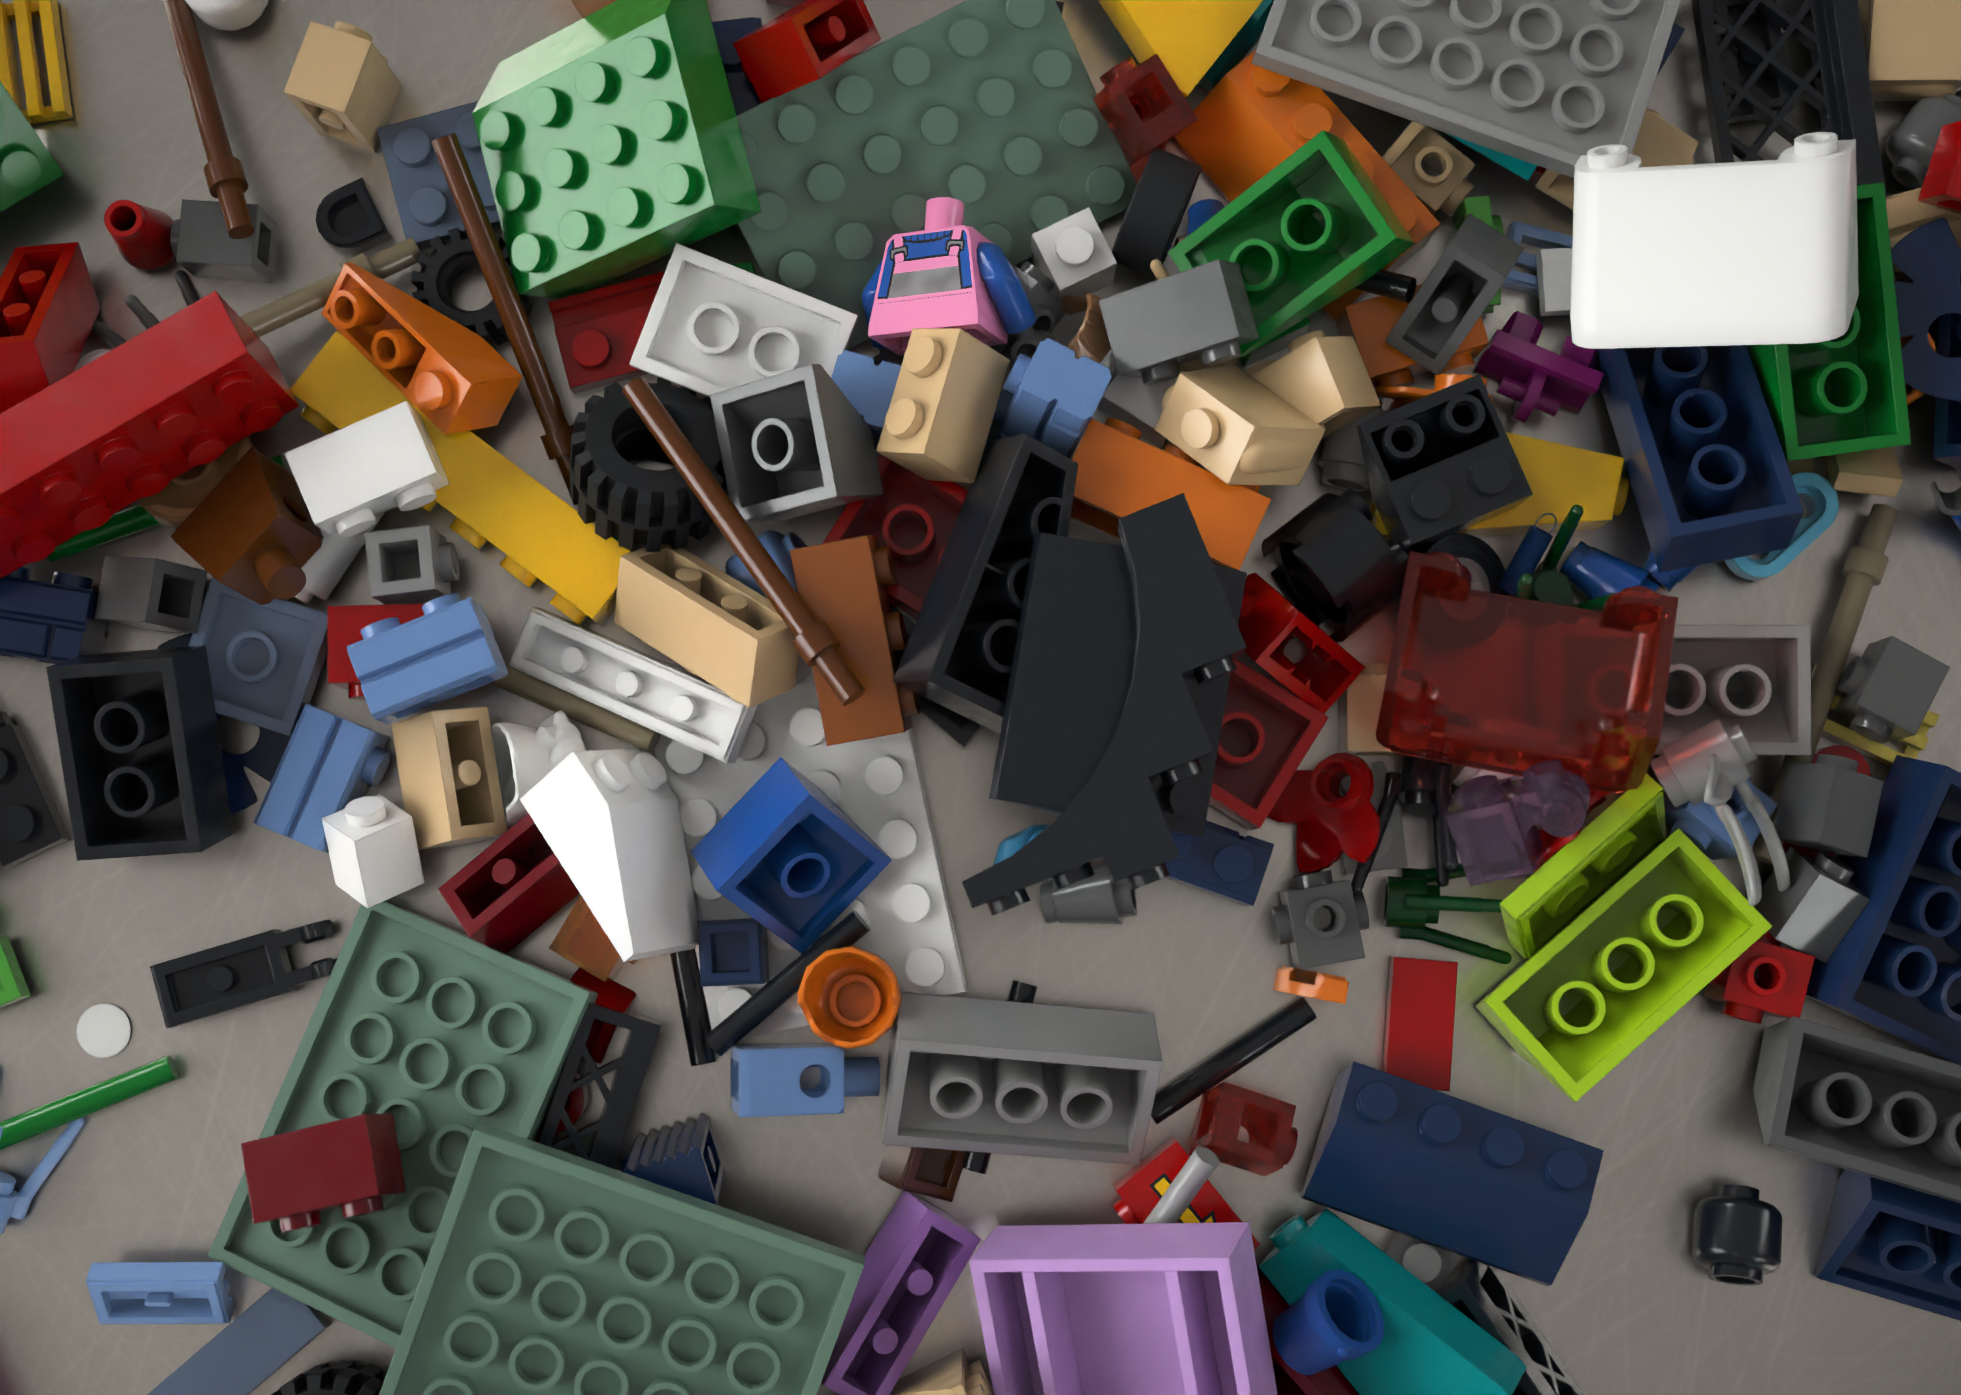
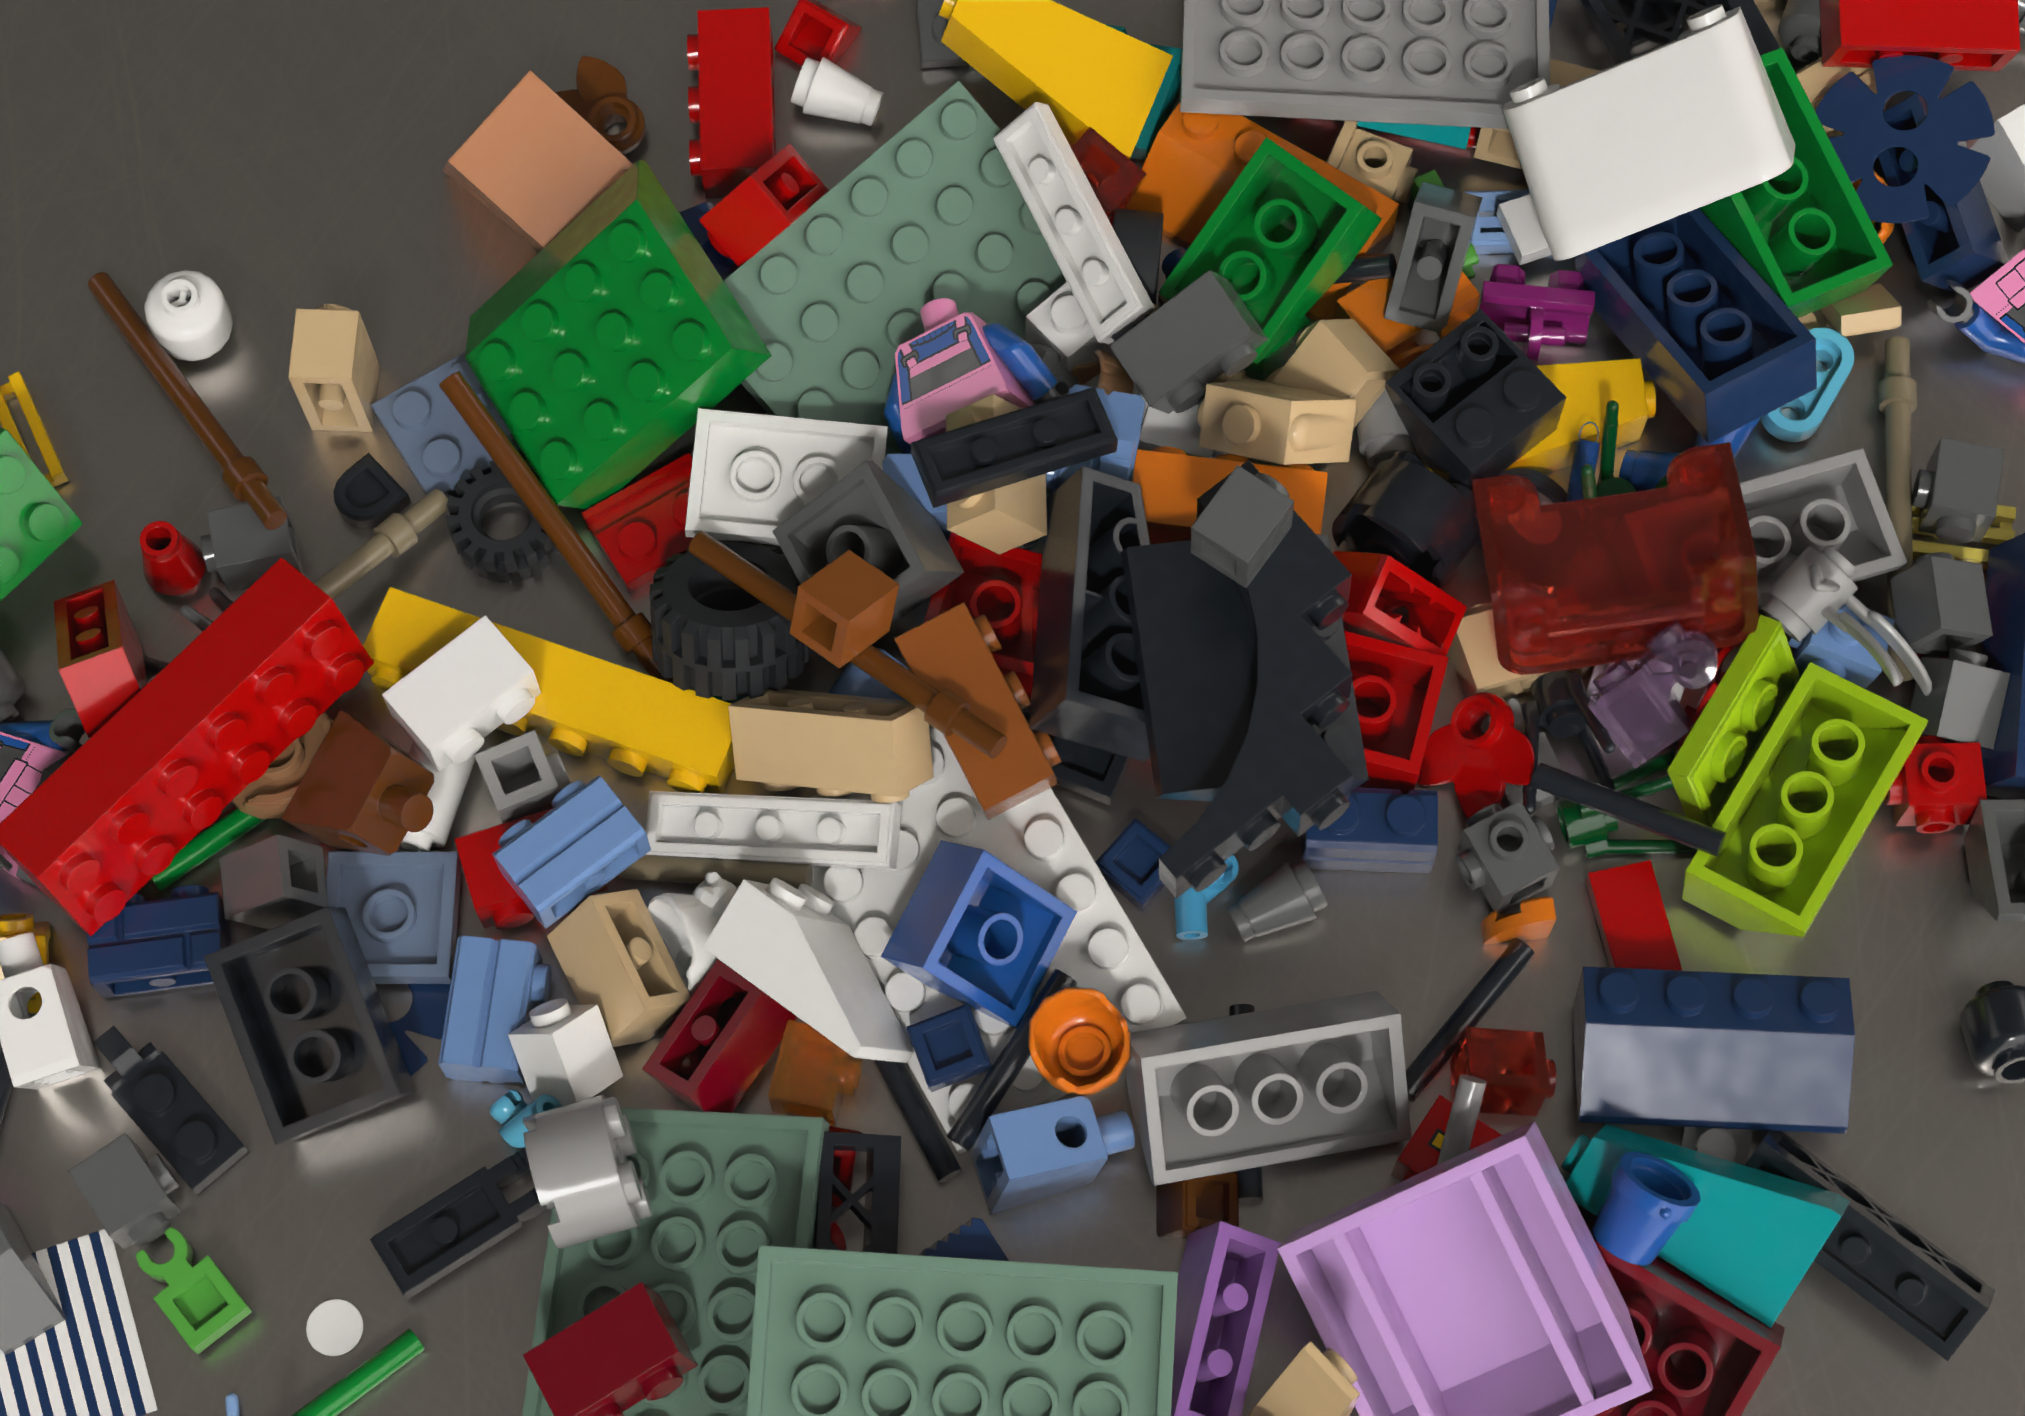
camera: 15 degrees left, 15 degrees down
orange slope [321,262,523,435] -> none
none -> medium azure arm [490,1090,562,1148]
none -> light grey brick [523,1095,653,1249]
none -> dark orange brick [789,550,899,669]
none -> black tile [911,387,1118,508]
none -> white tile [993,102,1155,344]
none -> dark blue tile [1095,818,1171,911]
none -> dark grey brick [1191,465,1294,588]
none -> black bar [1531,763,1726,857]

